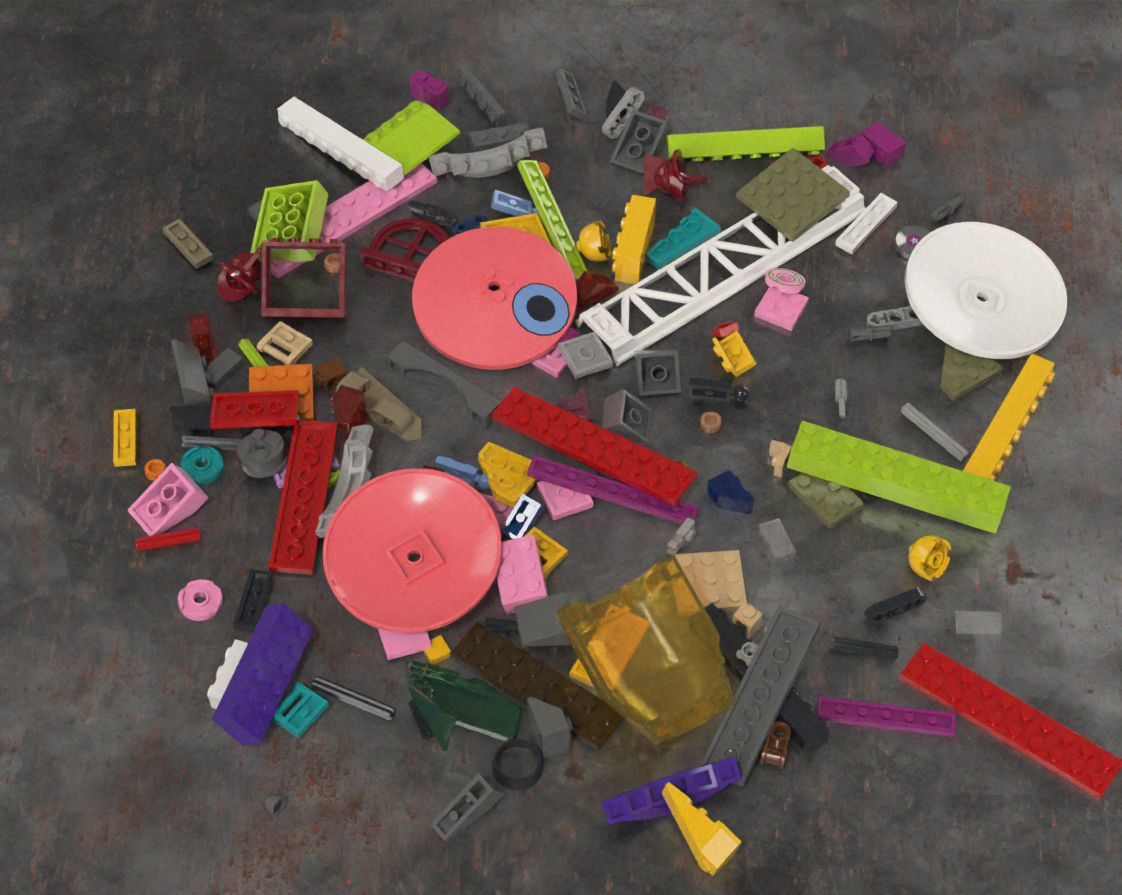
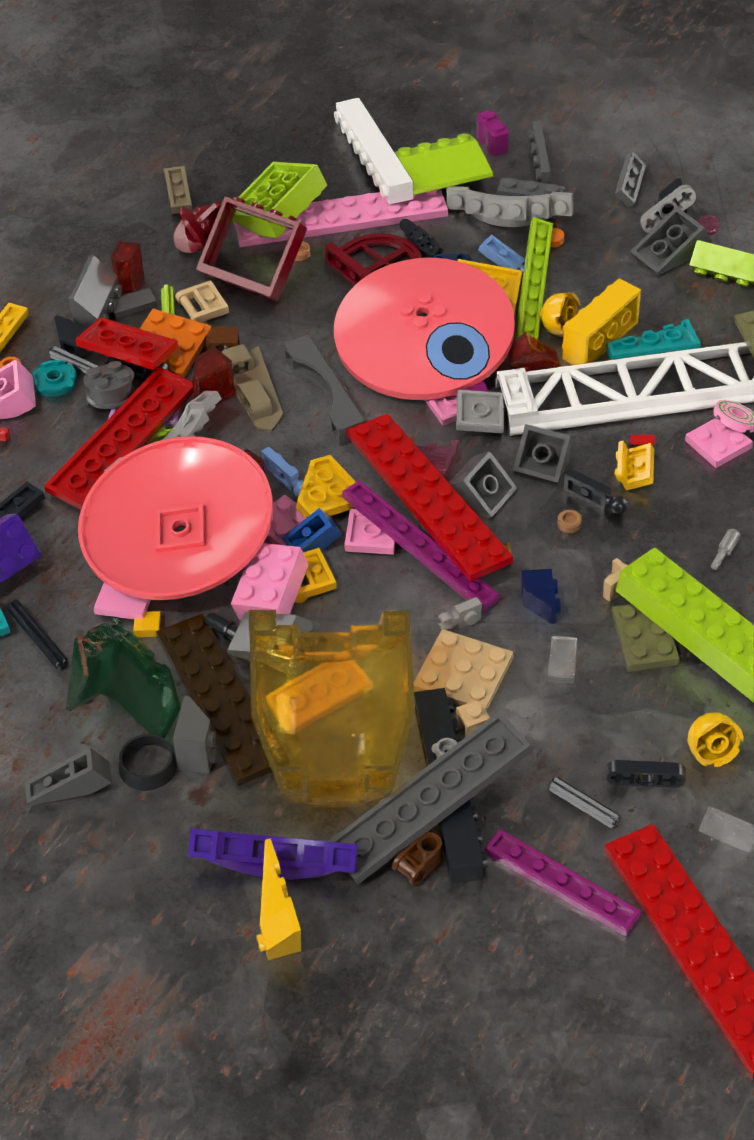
camera: 30 degrees right, 5 degrees down
dark red helmet [643,149,708,204] -> none

